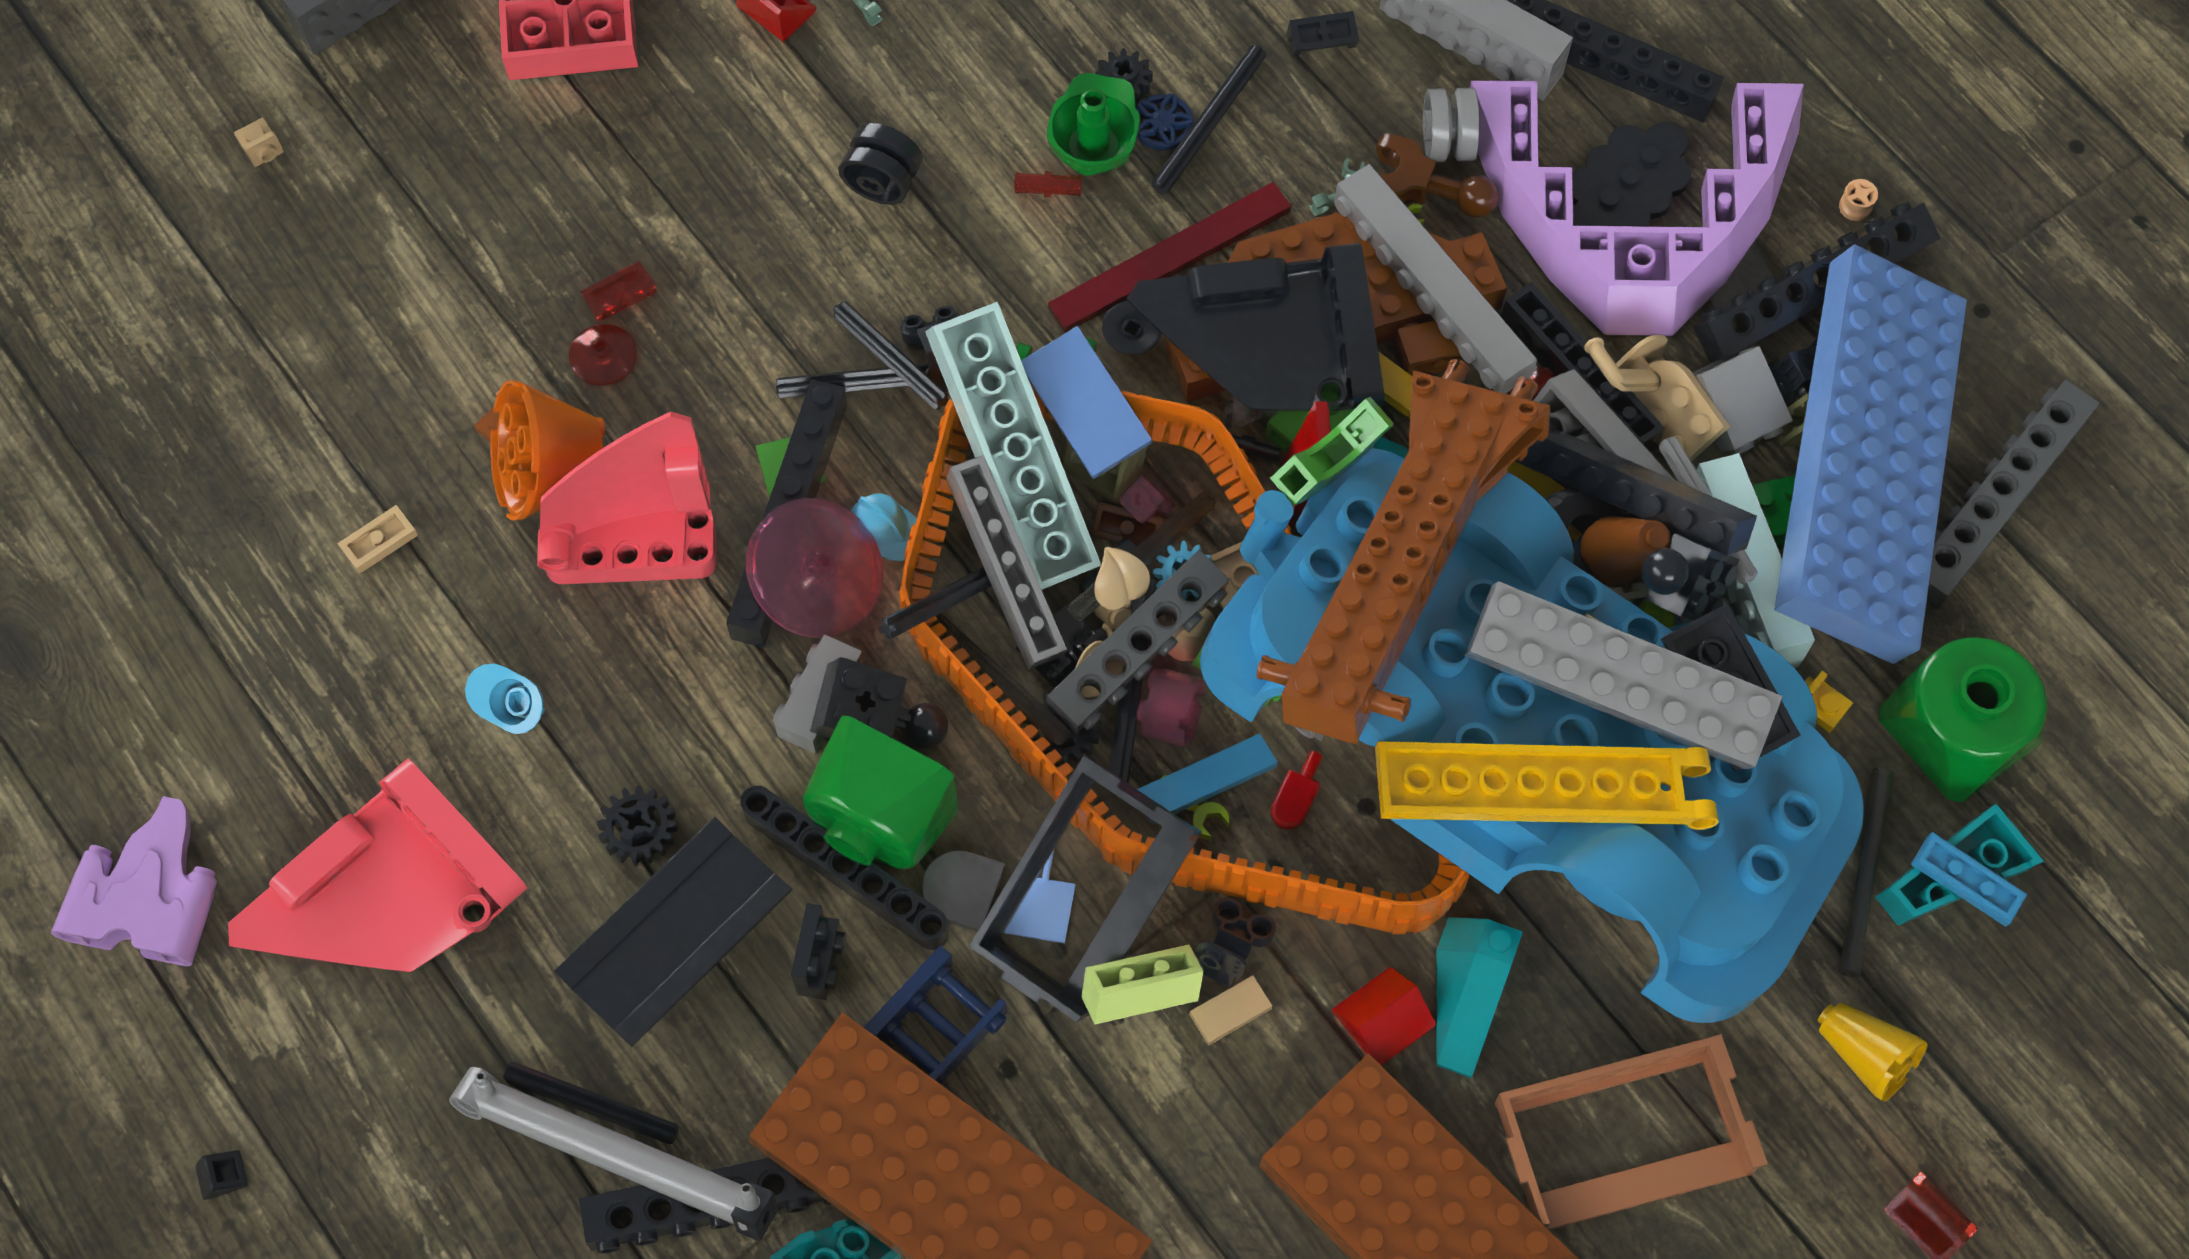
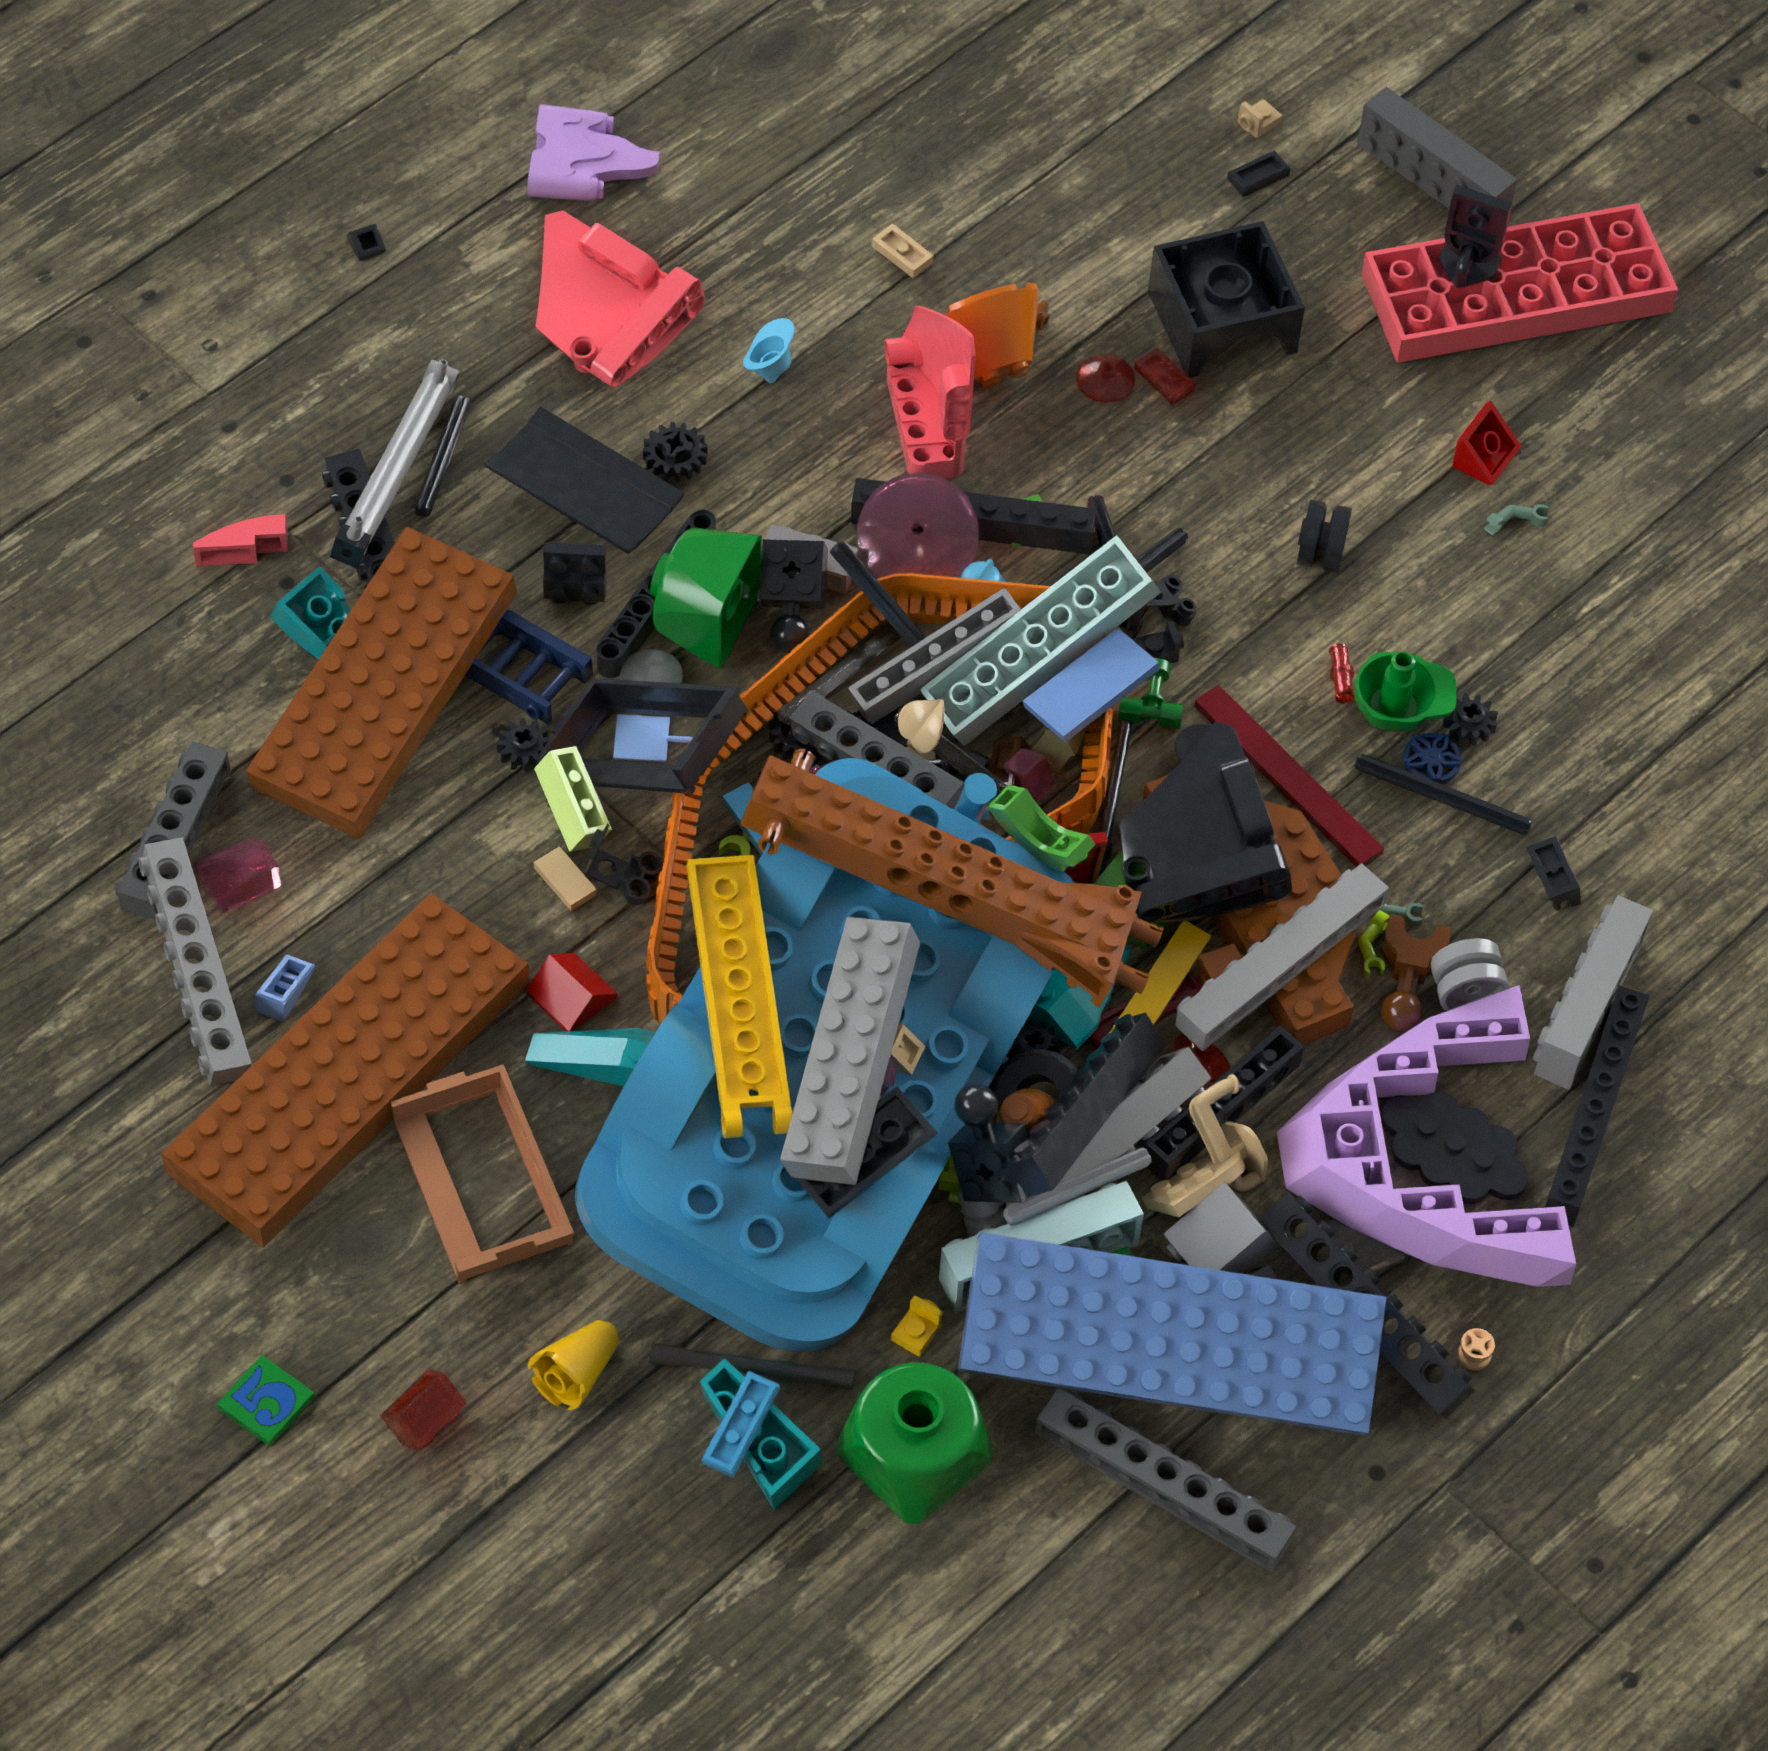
camera: 80 degrees right, 10 degrees down
none -> black gear [496,718,551,772]
none -> black piece [1148,221,1305,379]
none -> black tile [1227,150,1291,197]

